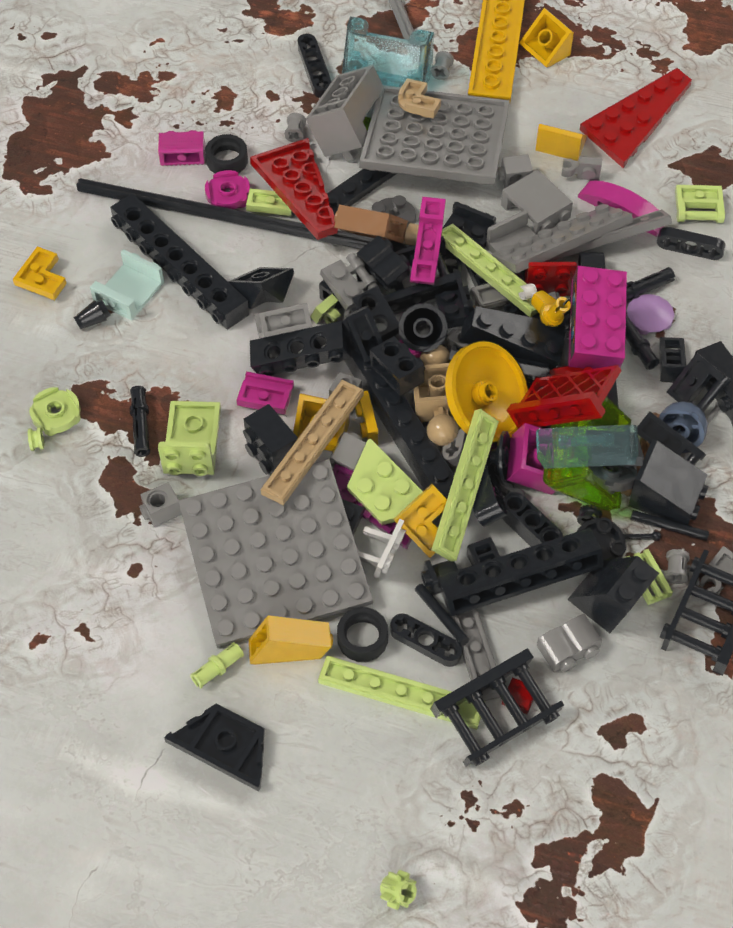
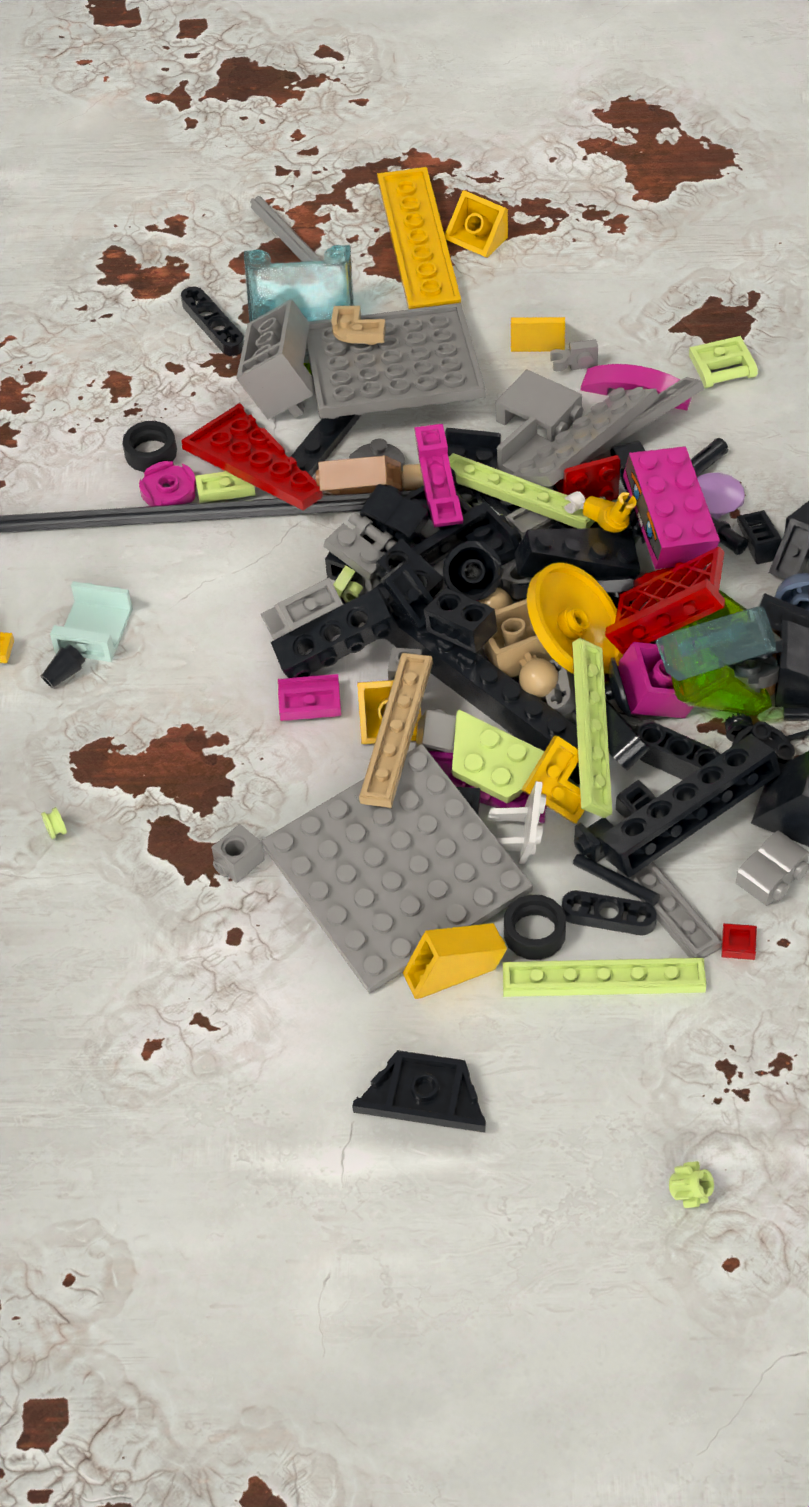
camera: 15 degrees left, 5 degrees down
yellowish green plate [29,387,81,436] -> none
black brick [110,193,249,330] -> none
black pin [129,386,150,457] -> none
dark pink brick [158,130,205,166] -> none
yellowish green bracket [158,401,221,476] -> none
yellowish green pin [190,642,244,689] -> none
black slope [228,267,294,309] -> none
black brick [243,404,298,475] -> none
light grey bush [284,113,306,142] -> none
yellow plate [355,391,378,445] -> none
black fence [430,648,564,767] -> none
light grey bush [431,51,454,80] -> none
light grey brick [498,154,533,188] -> none
red wing [579,68,692,168] -> none
black beam [657,227,726,260] -> none

